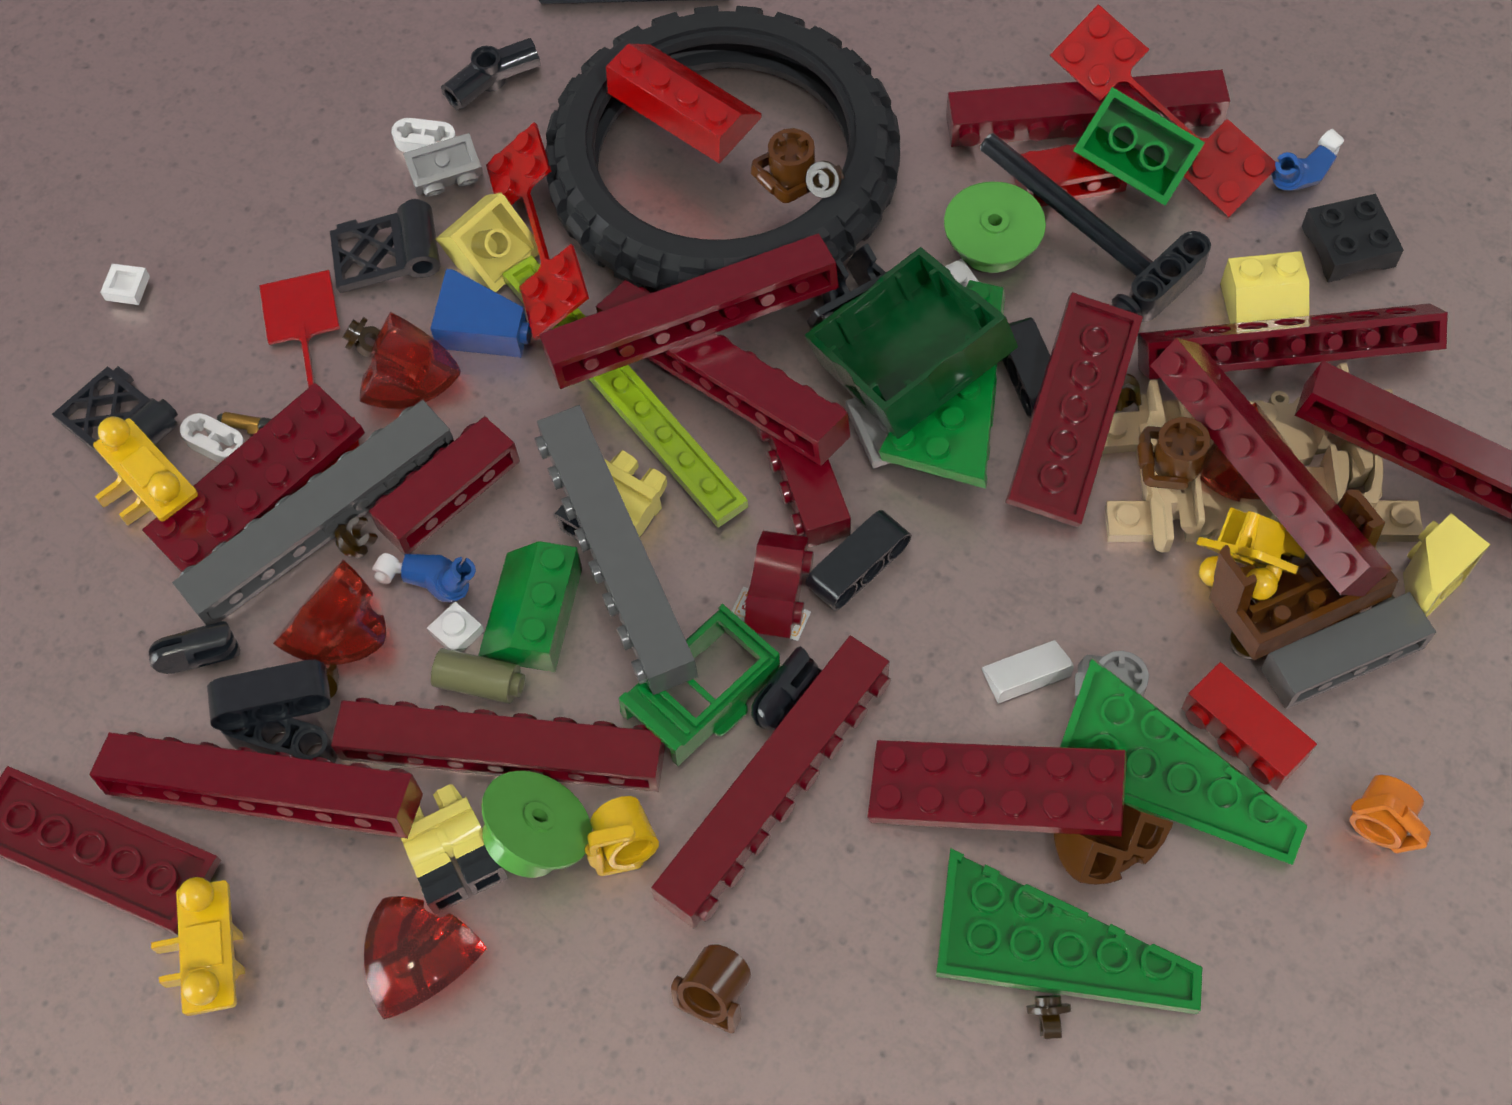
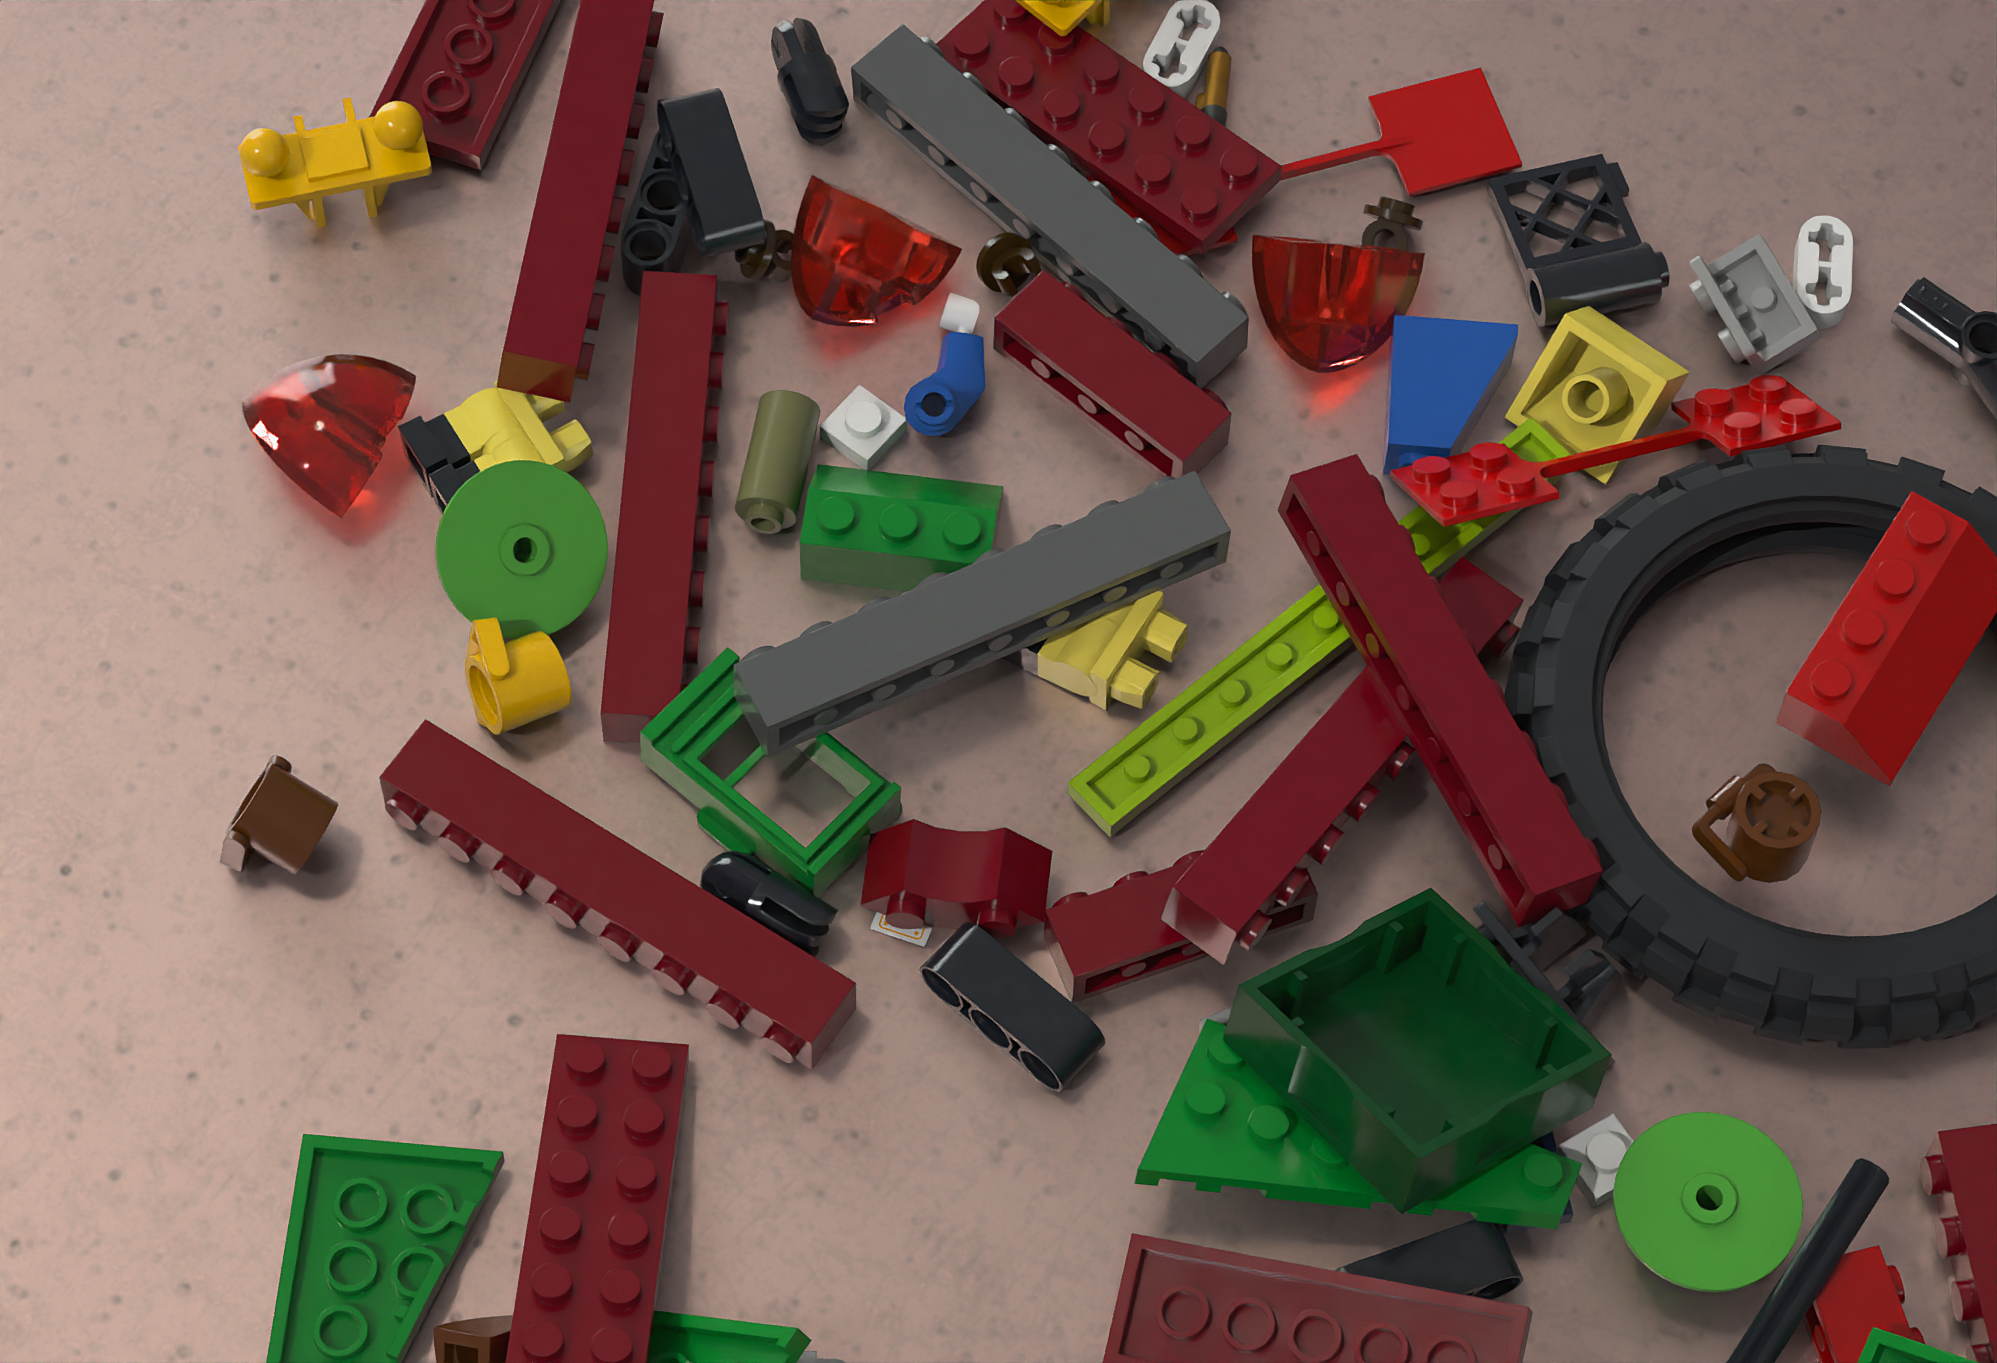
camera: 80 degrees right, 0 degrees up
plate [806,161,845,198] -> none
white slope [982,640,1074,704] -> none
dark brown plate [1026,995,1071,1039] -> none

